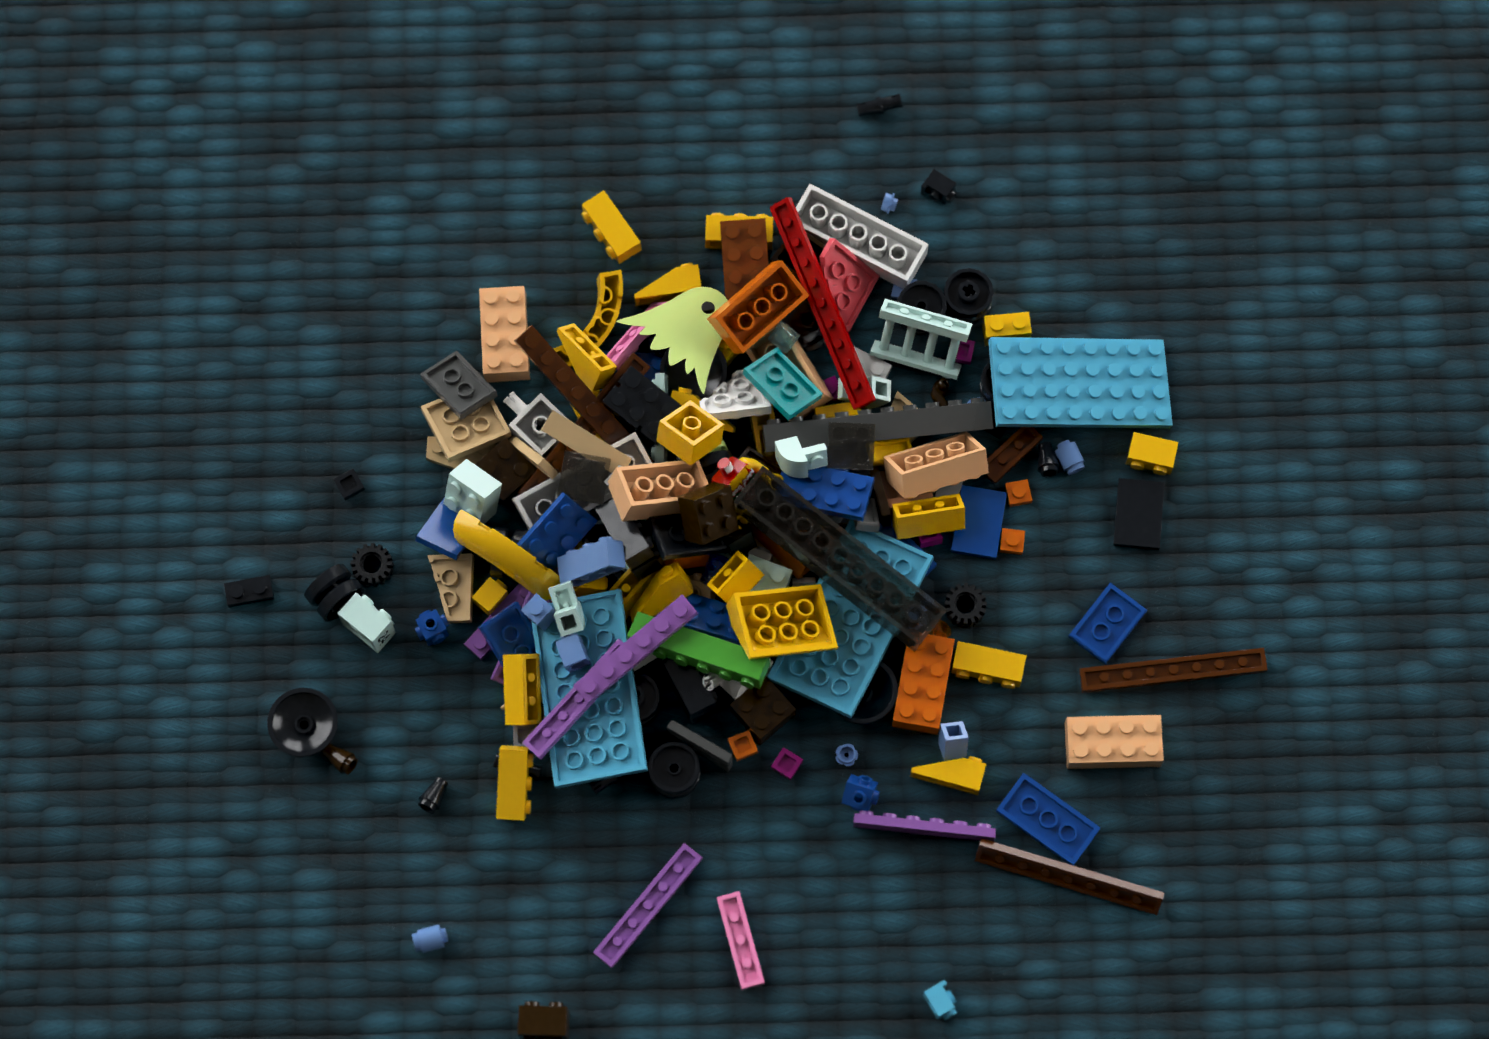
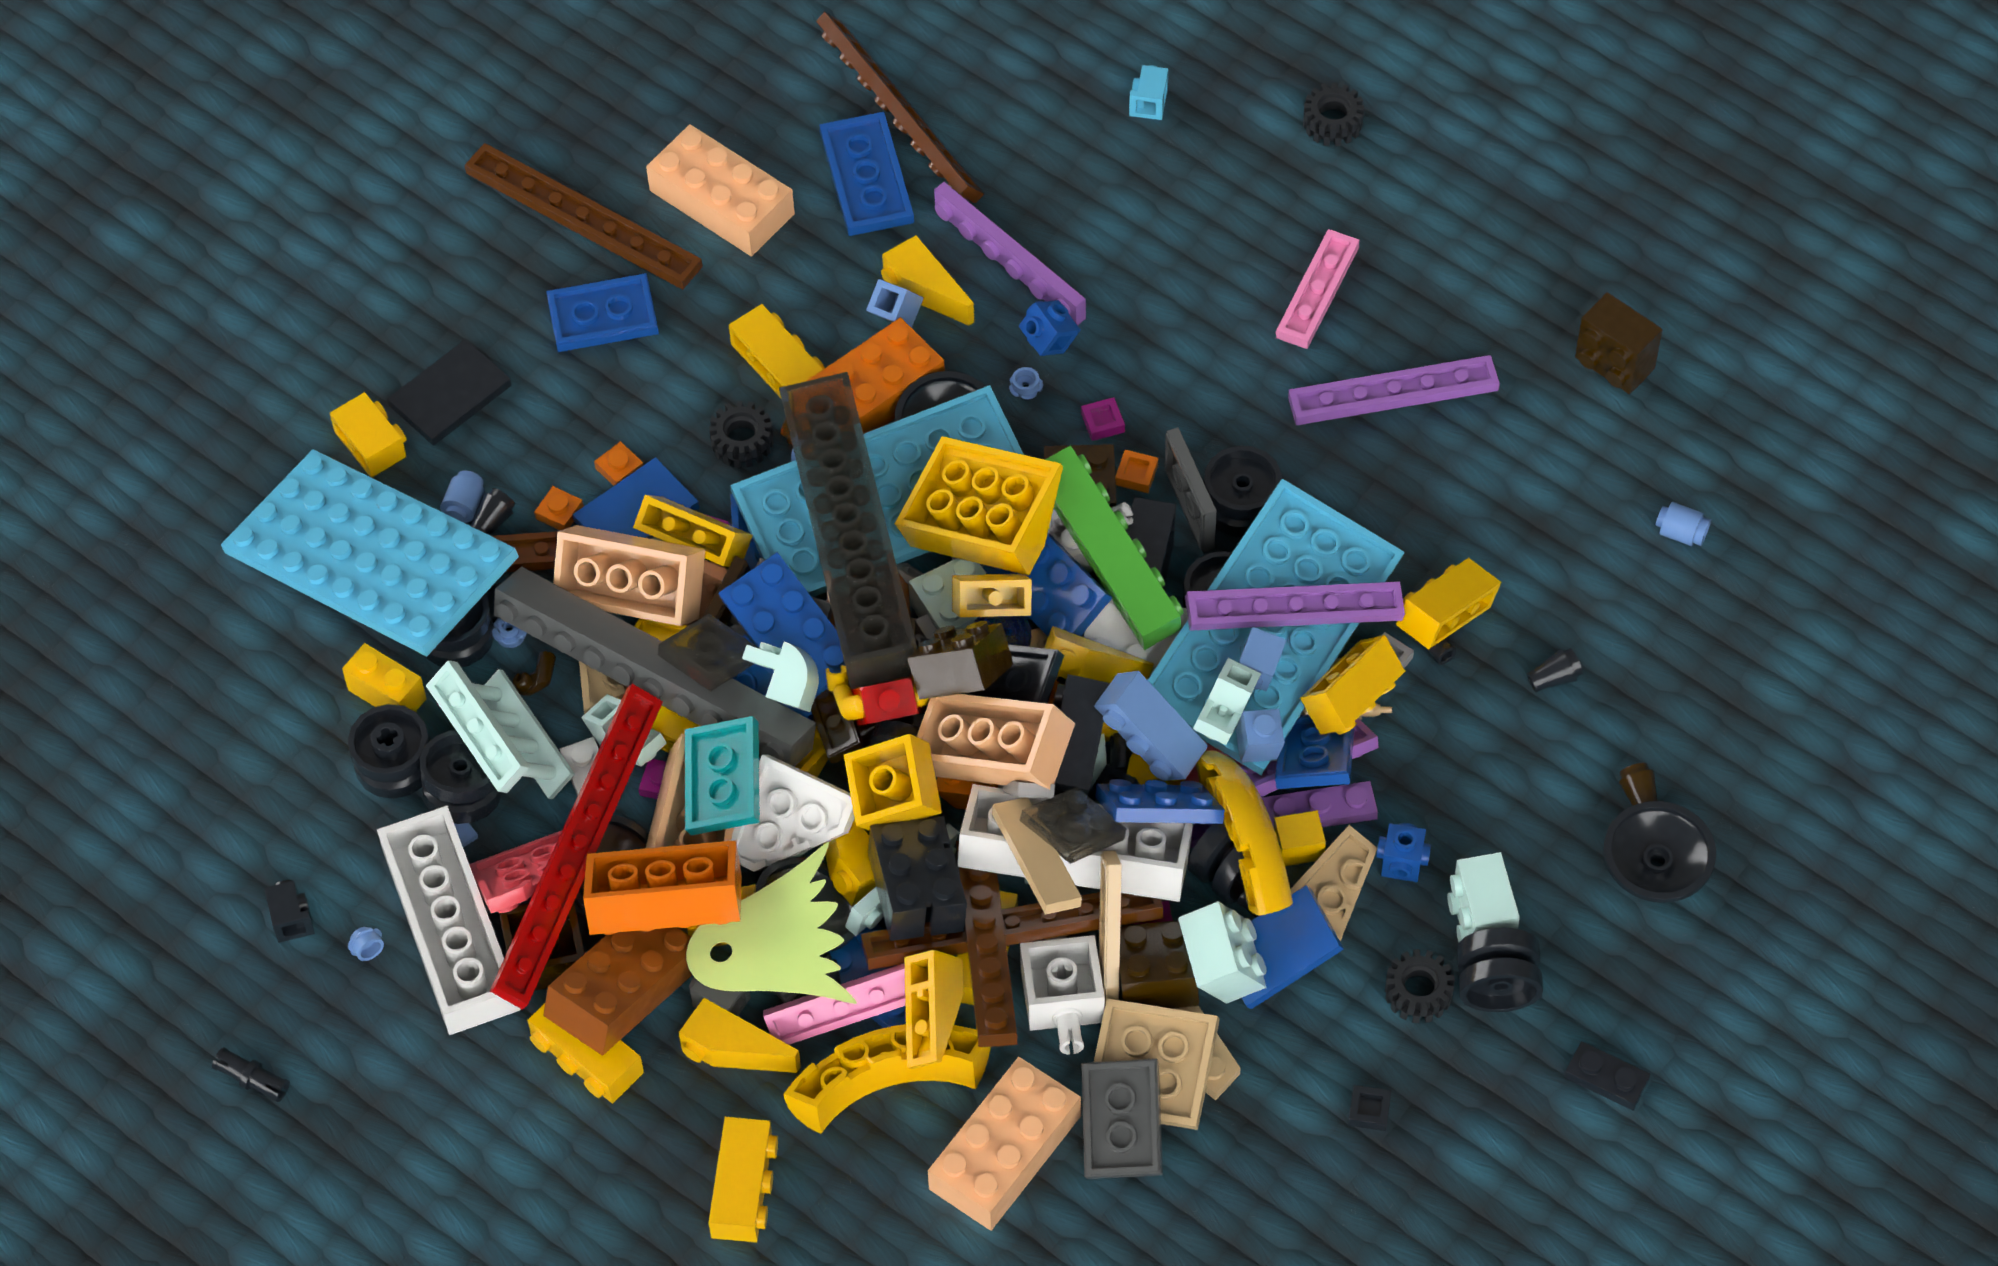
camera: 140 degrees left, 15 degrees down
medium lavender plate [573,594,699,704] -> none
clear light blue plate [767,321,801,354] -> none

